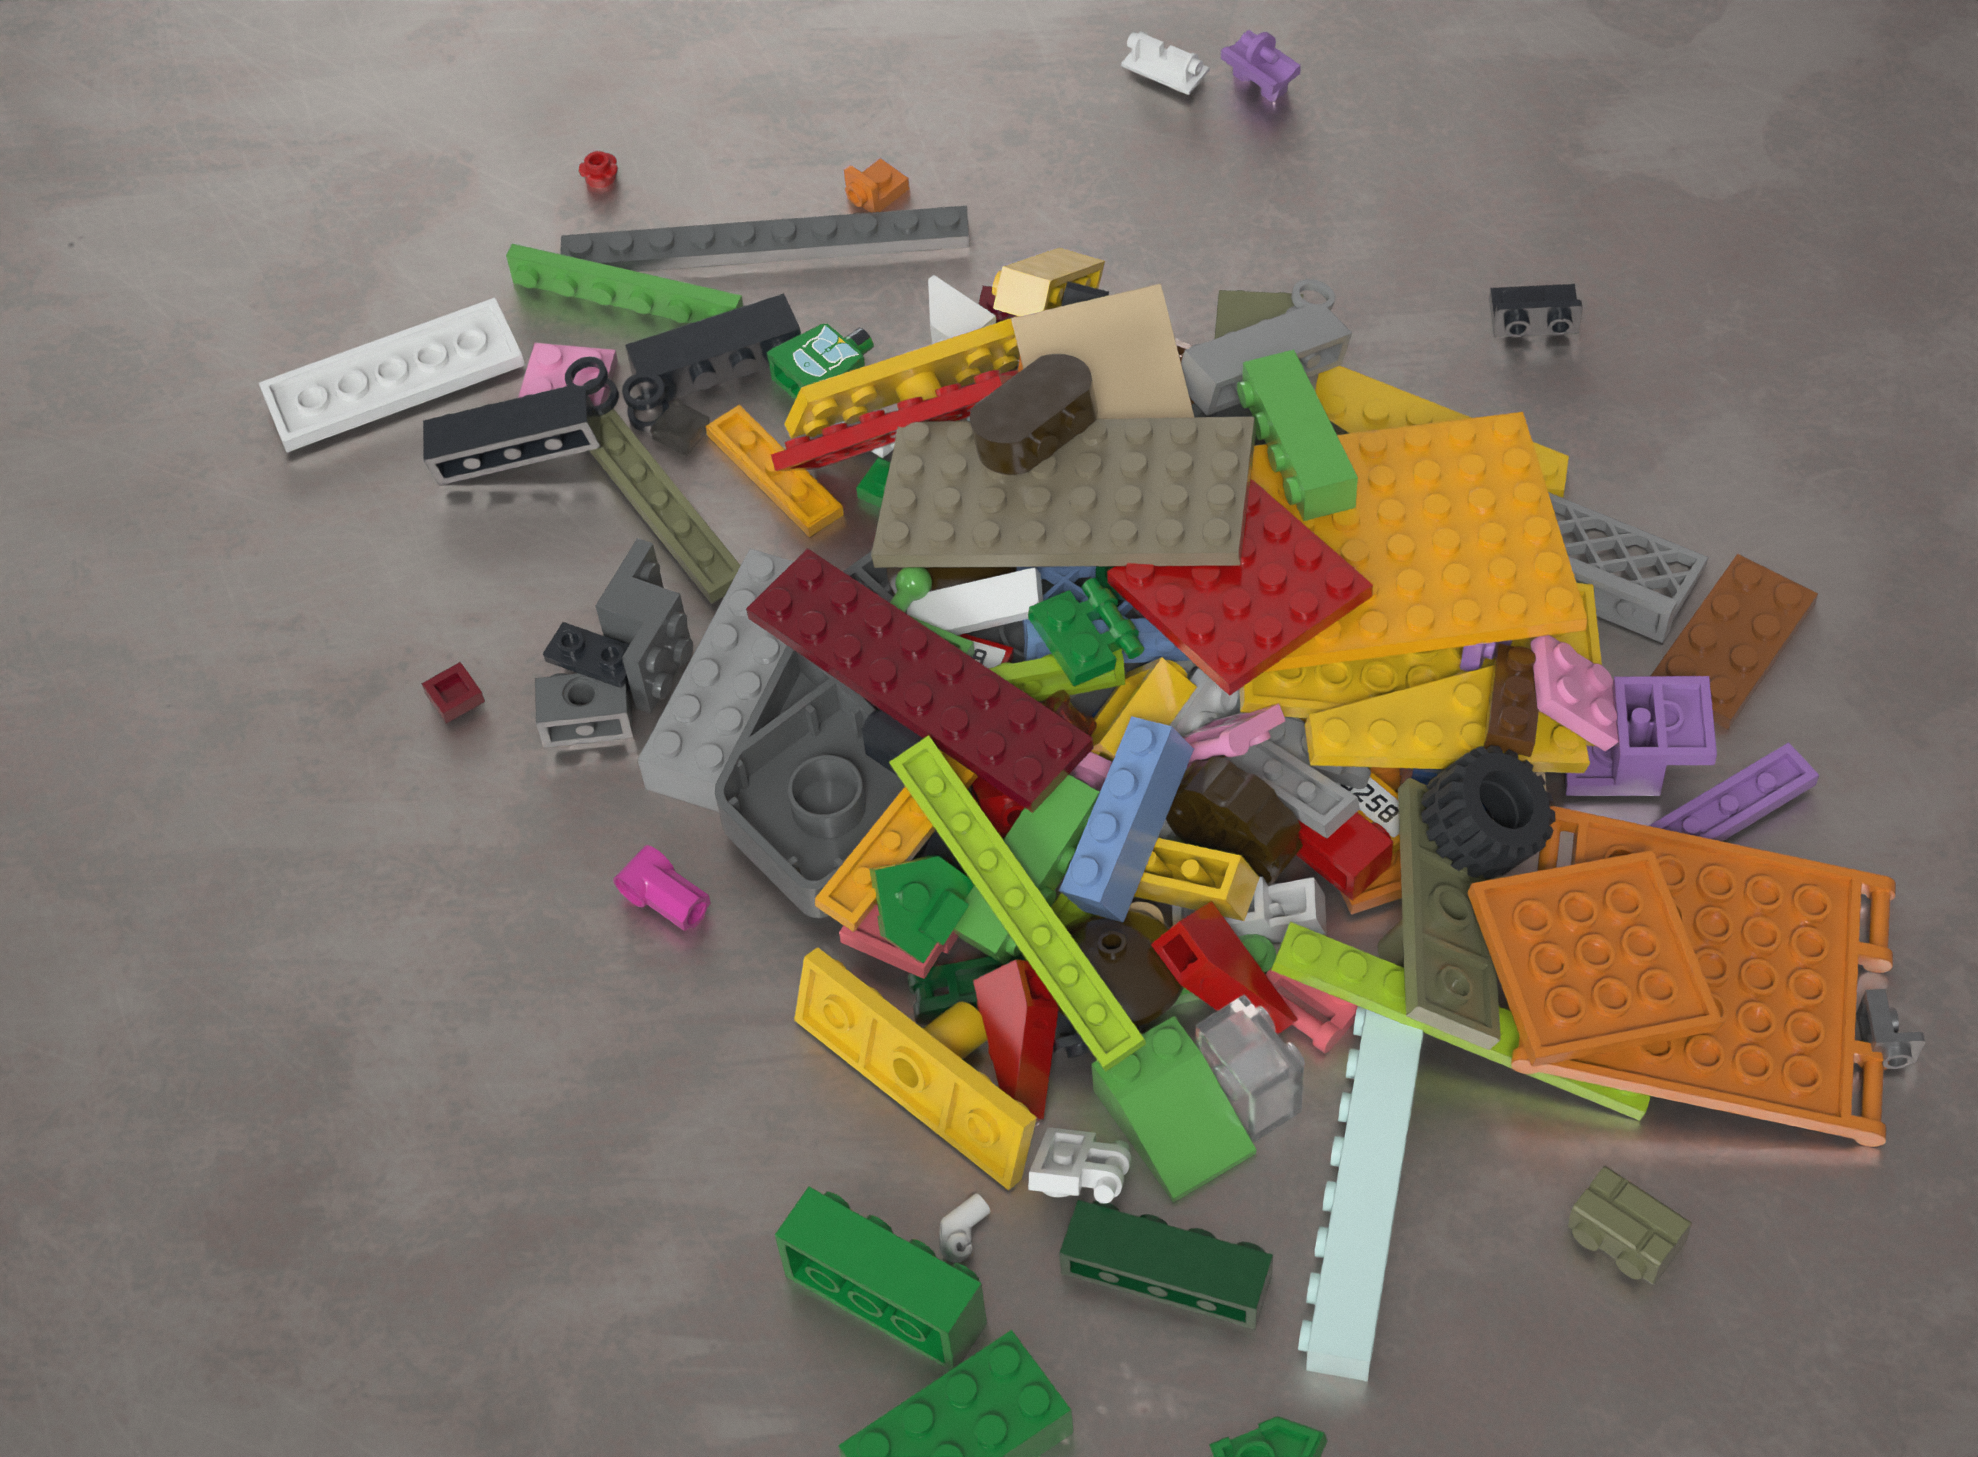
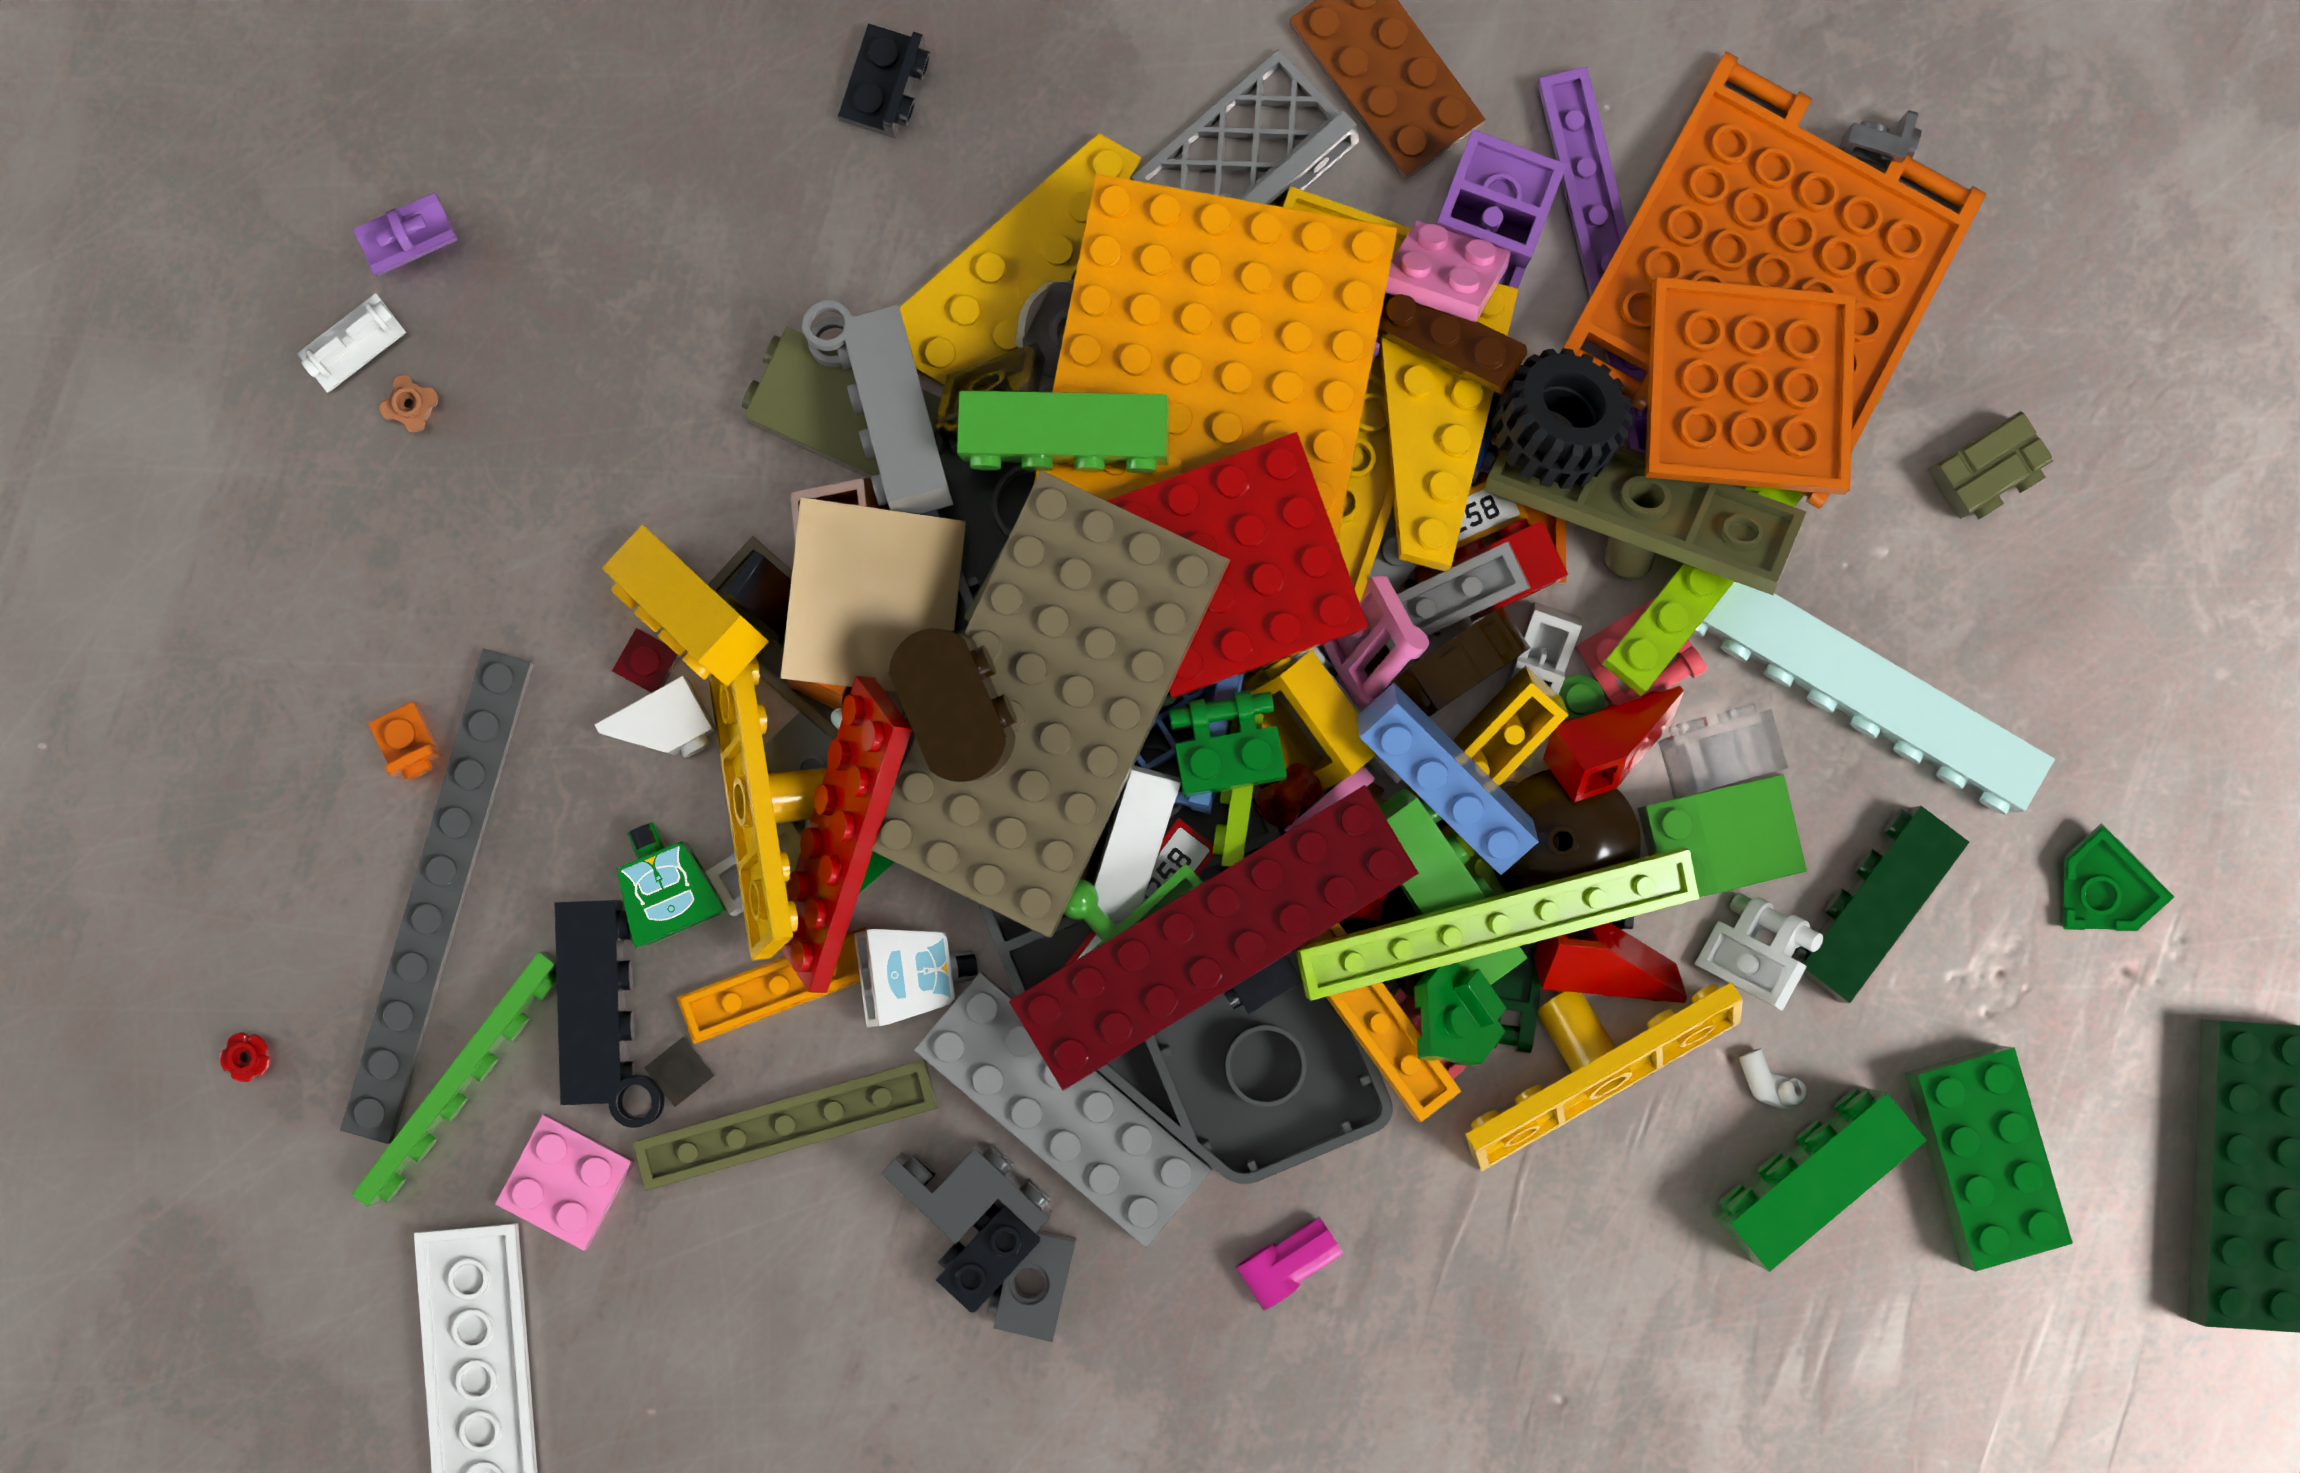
camera: 80 degrees left, 30 degrees up
dark red plate [421,662,485,723] -> none
black hinge [423,356,619,485] -> none
none -> nougat plate [379,374,439,433]
none -> white torso [854,929,977,1028]

